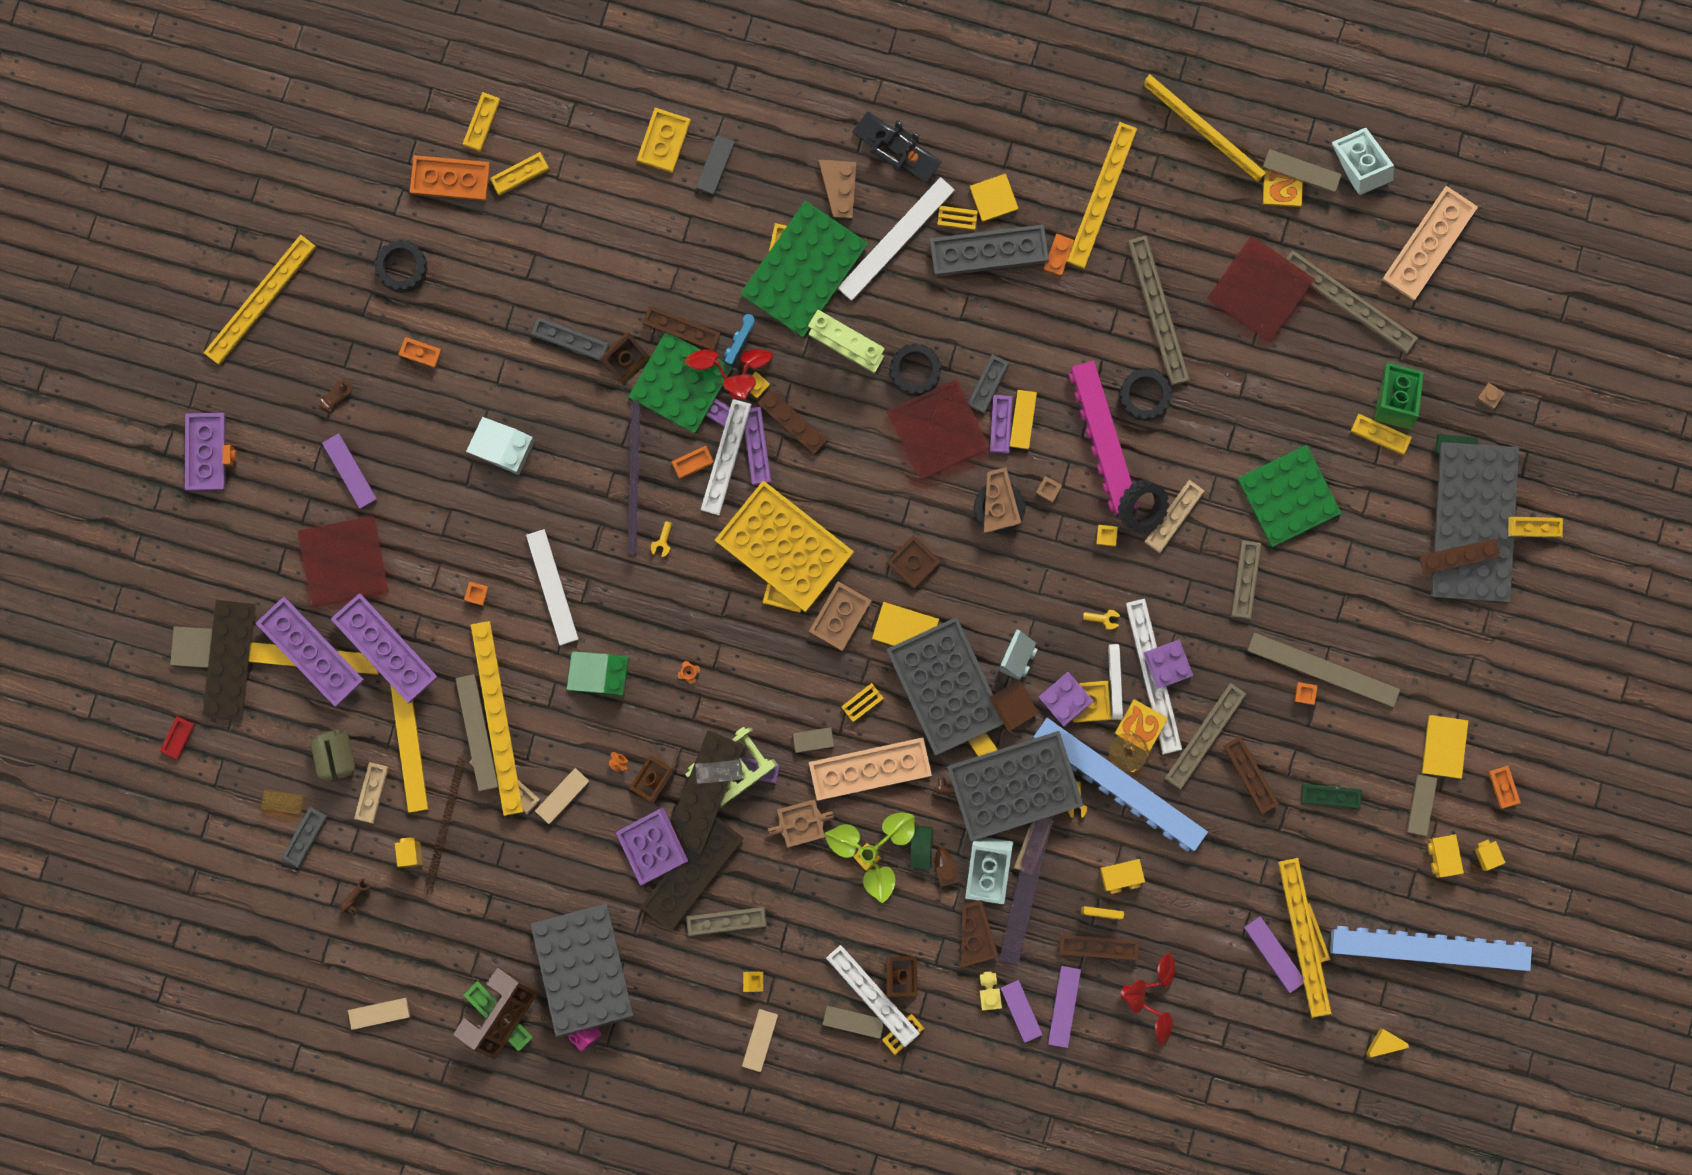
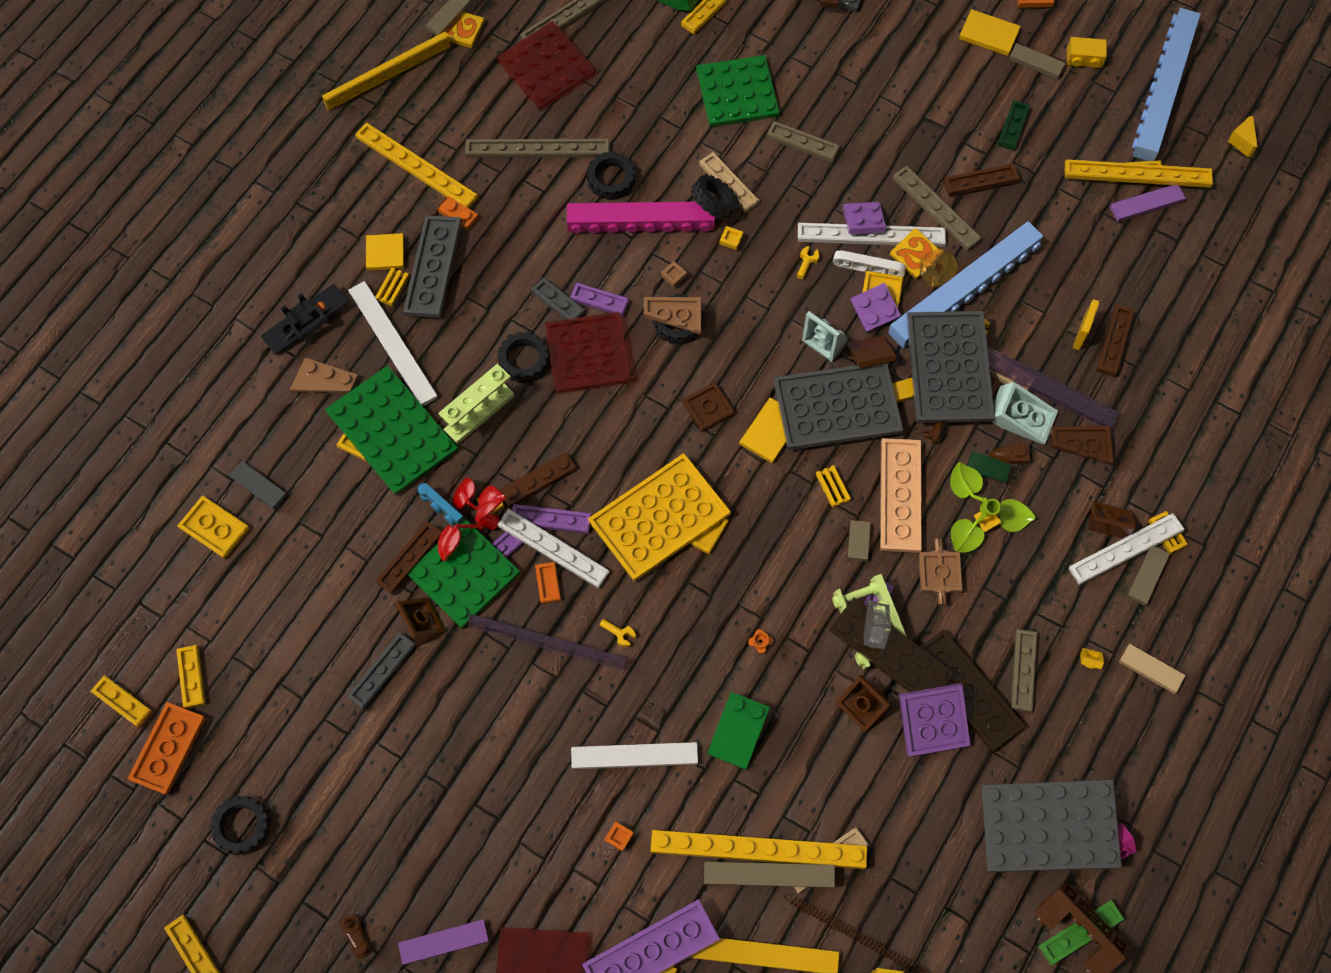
camera: 75 degrees left, 15 degrees down
orange plate [399,337,442,368] -> none
light aqua slope [466,417,535,475] -> none
tan tile [535,768,590,824] -> none
orange plate [609,752,628,772] -> none
medium nougat plate [809,582,872,652] -> none
light yellow plate [980,971,1002,1010] -> none
medium lavender tile [1001,980,1042,1043] -> none
yellow tile [1010,390,1037,450] -> none
medium lavender tile [1048,966,1081,1048] -> none
yellow brick [1100,859,1145,894] -> none
red plant [1121,952,1175,1046] -> none
dark tan tile [1247,633,1400,708] -> none
orange plate [1294,682,1317,705] -> none
yellow brick [1474,839,1505,871] -> none

